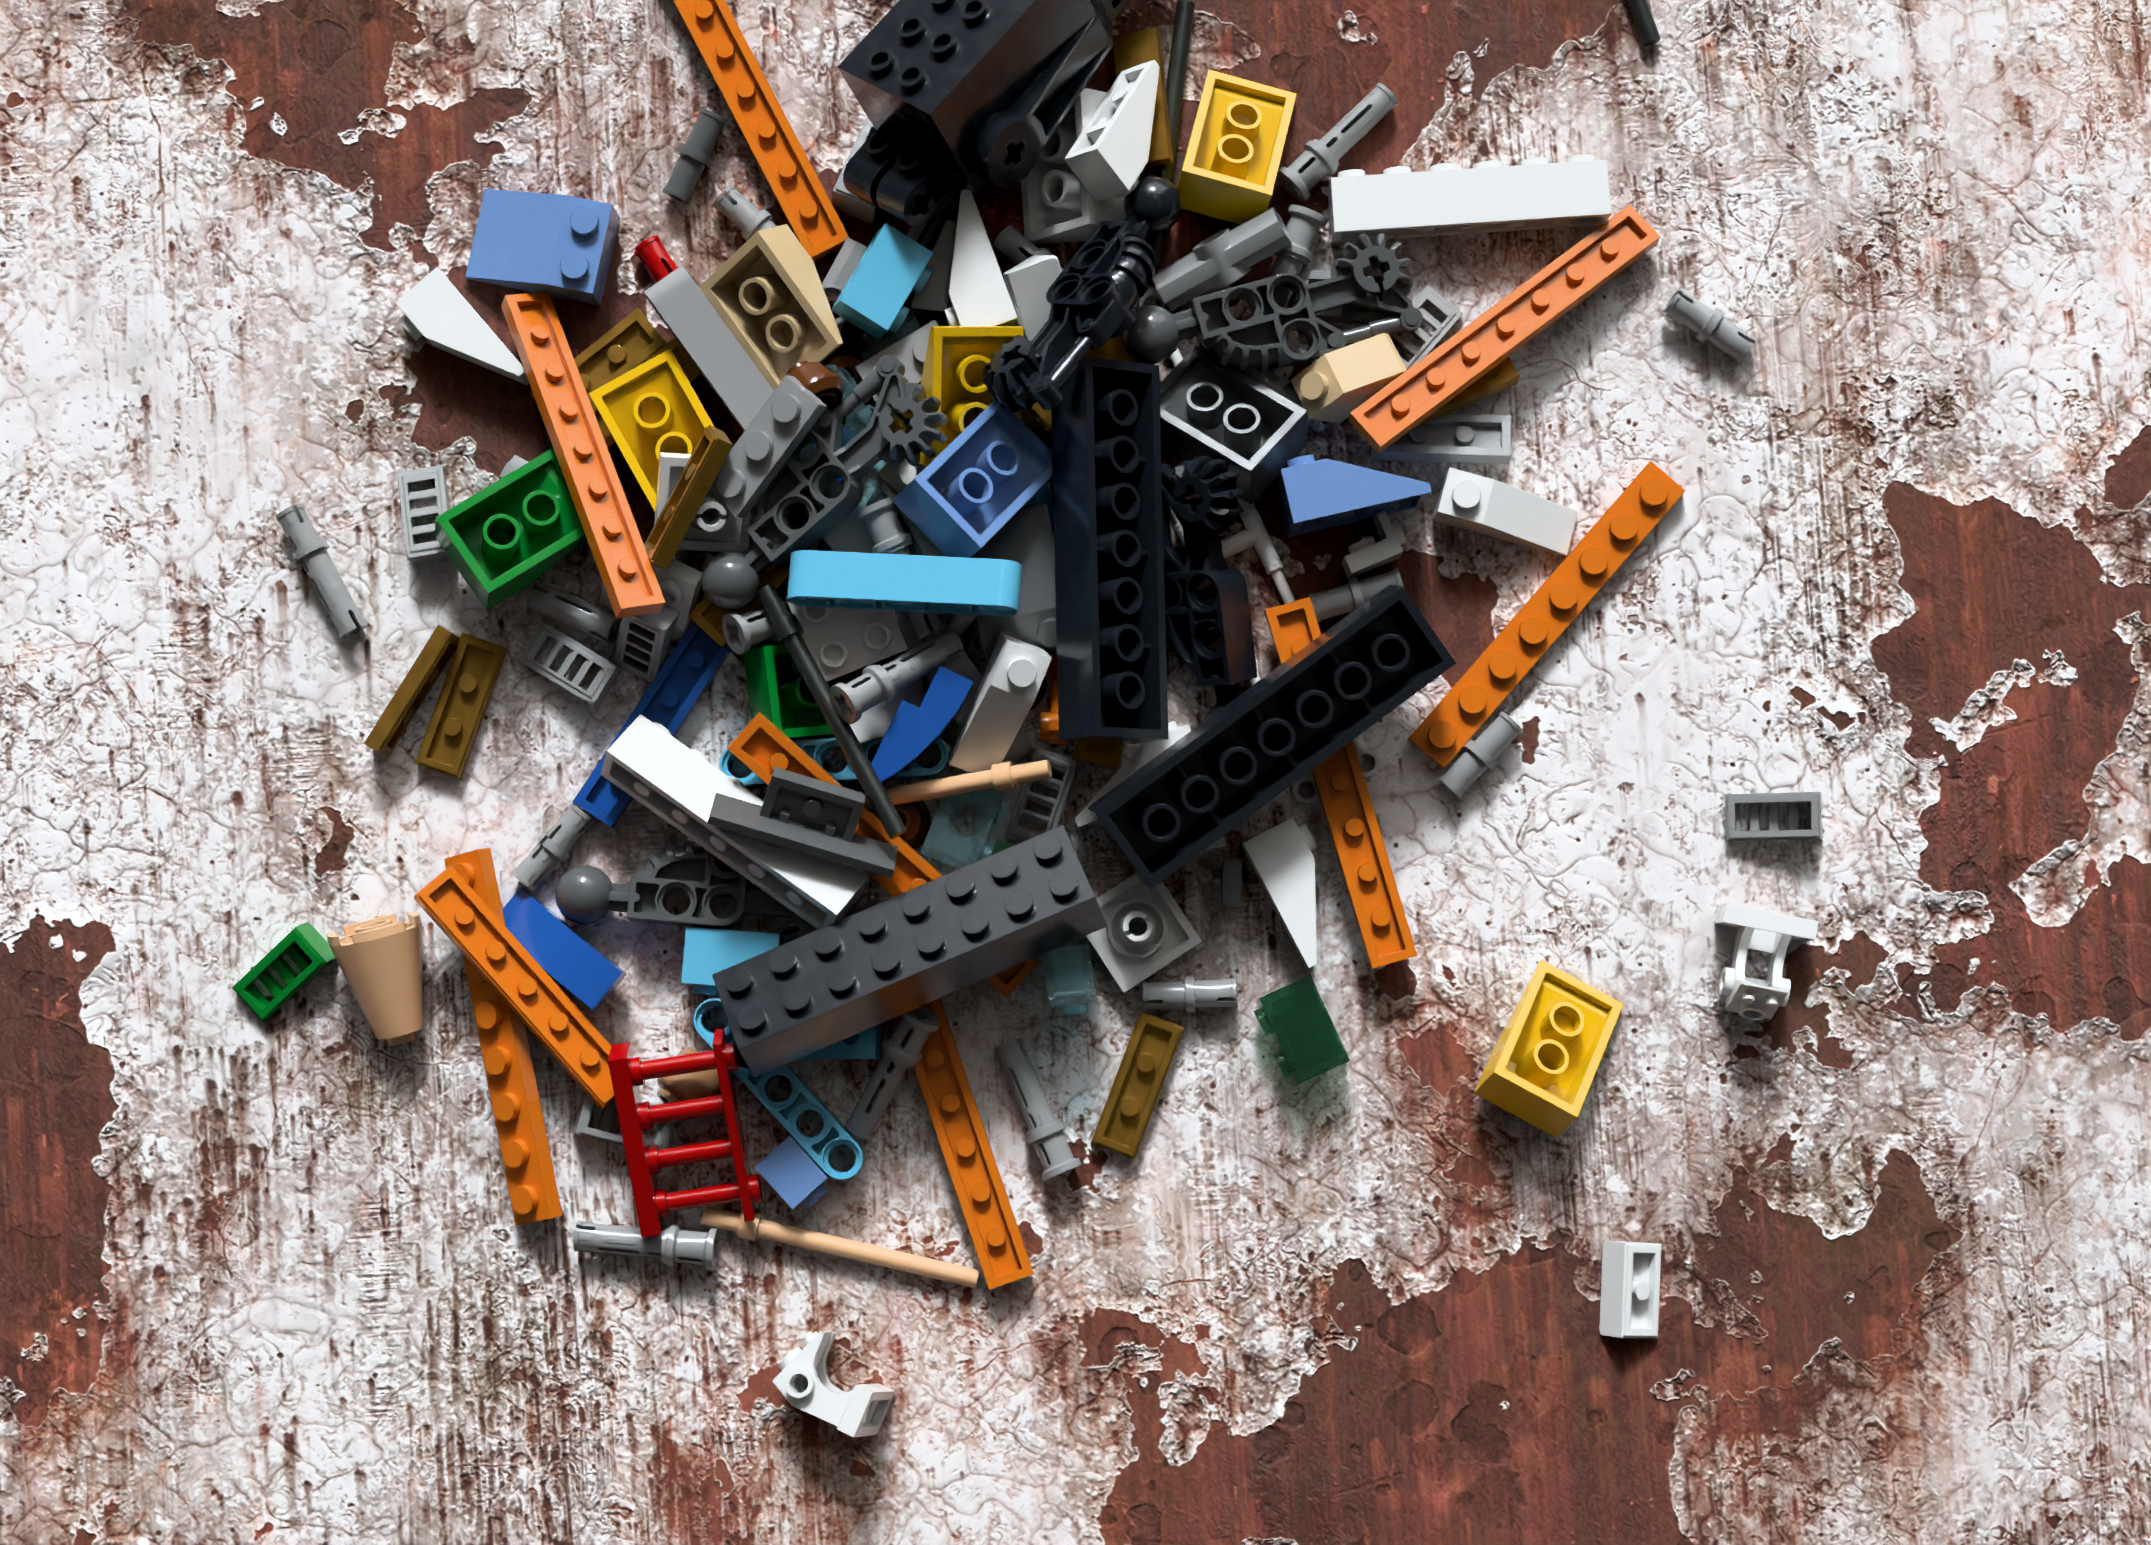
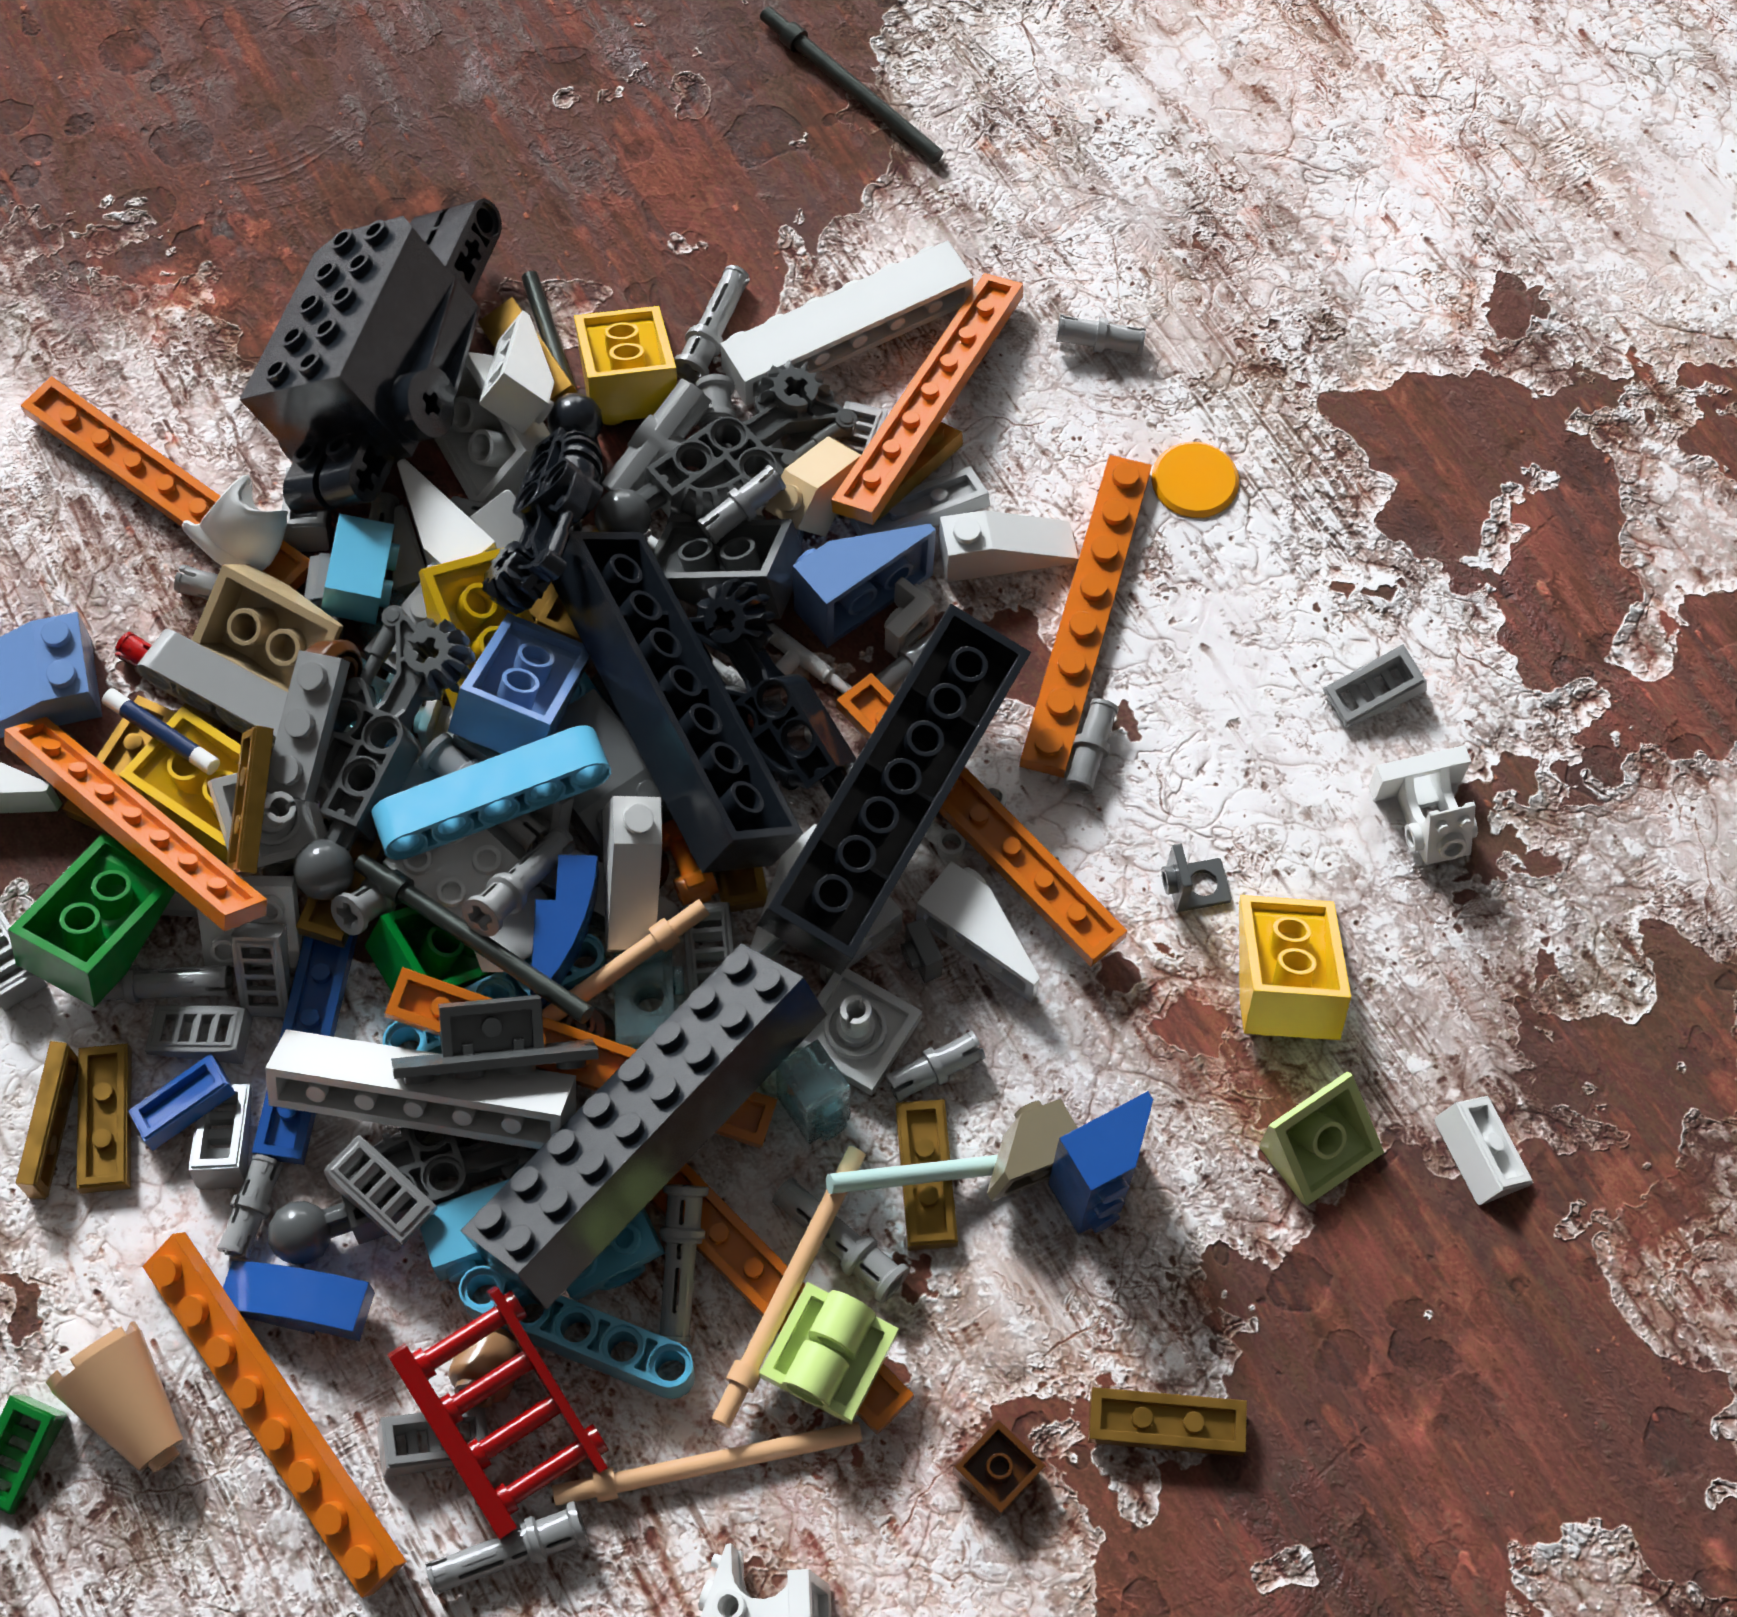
camera: 30 degrees left, 20 degrees down
orange tile [414,865,615,1110] -> none
dark grey pin [662,108,727,204] -> none
medium blue brick [755,1135,831,1210] -> none
clear green brick [1253,975,1350,1084] -> none
none -> dark blue bar [102,688,220,775]
none -> blue tile [128,1053,236,1151]
none -> white piece [182,475,288,571]
none -> light grey slope [189,1084,252,1190]
none -> light grey slope [324,1135,438,1246]
none -> light grey pin [697,465,786,544]
none -> light nougat bar [711,1146,866,1428]
none -> yellowish green plate [759,1282,899,1425]
none -> light aqua bar [826,1155,998,1194]
none -> reddish brown piece [952,1420,1046,1519]
none -> dark tan slope [987,1098,1078,1202]
none -> blue slope [1048,1091,1154,1235]
none -> pearl gold plate [1088,1387,1247,1457]
none -> light orange piece [1151,442,1239,518]
none -> dark grey bracket [1161,843,1232,913]
none -> yellowish green slope [1259,1072,1384,1206]

